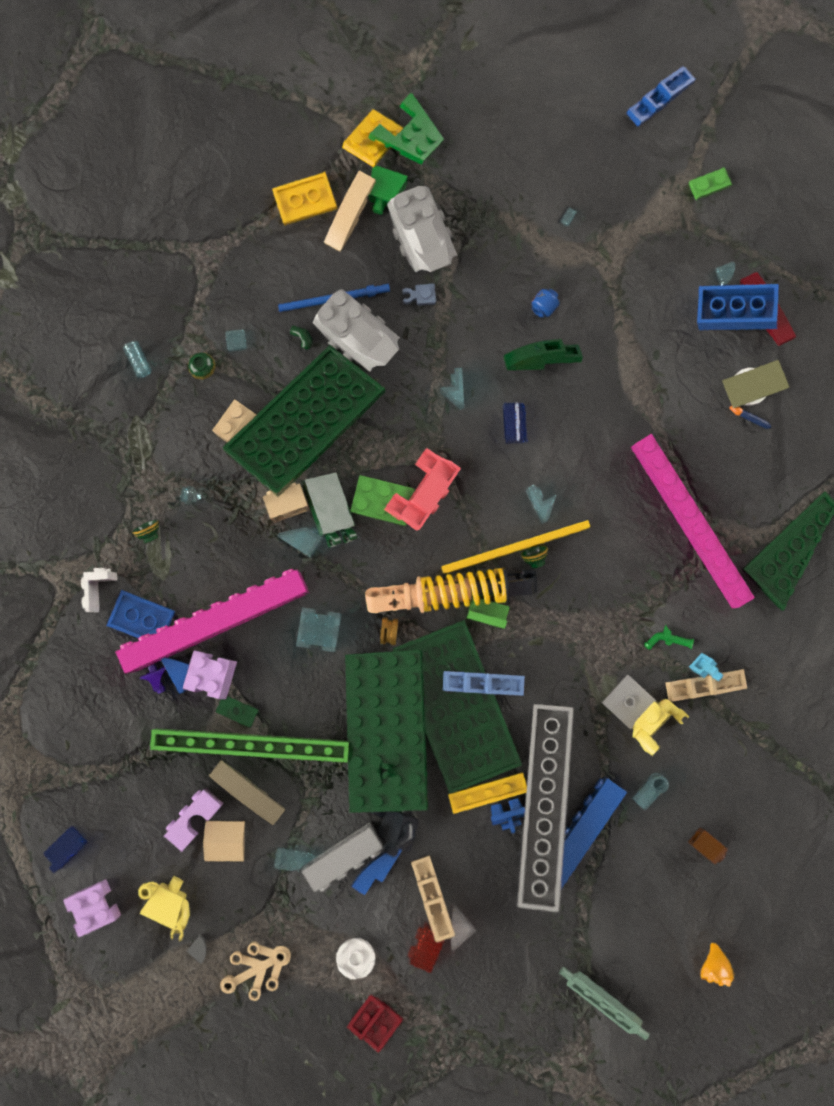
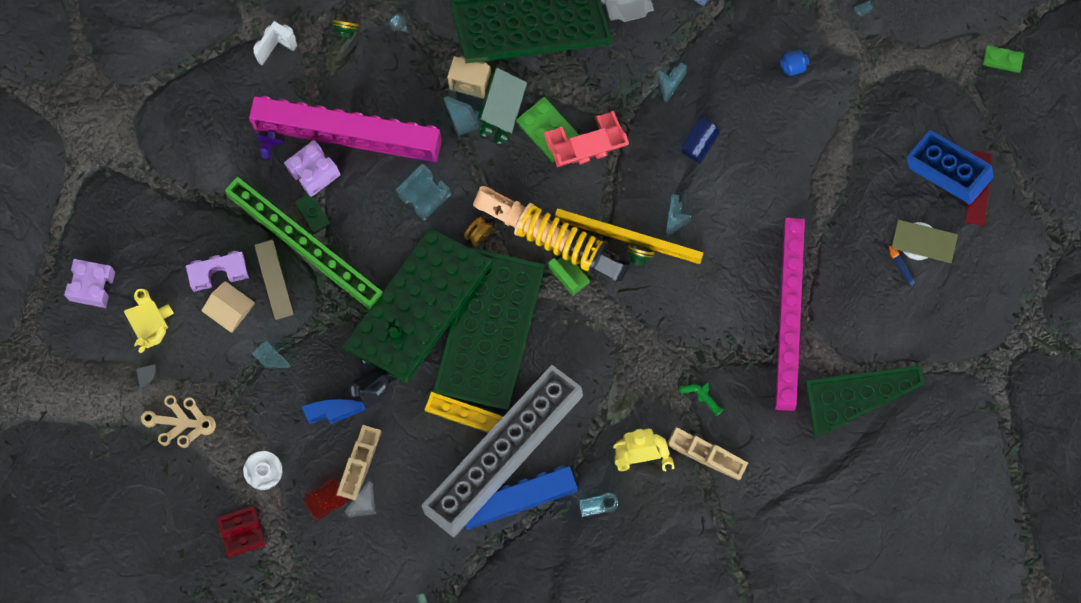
camera: 45 degrees right, 10 degrees down
clear blue panel [43,826,88,873] -> none
blue tile [106,590,175,638] -> none
blue slope [161,657,190,694] -> none
light grey brick [302,822,383,892] -> none
medium blue slope [442,671,525,696] -> none
blue hips [491,798,525,833] -> none
dark green slope [503,339,583,371] -> none
light grey plate [601,674,656,729] -> none
reddish brown slope [688,828,728,865] -> none
medium azure plate [689,653,724,681] -> none
clear light blue tile [715,262,735,286] -> none

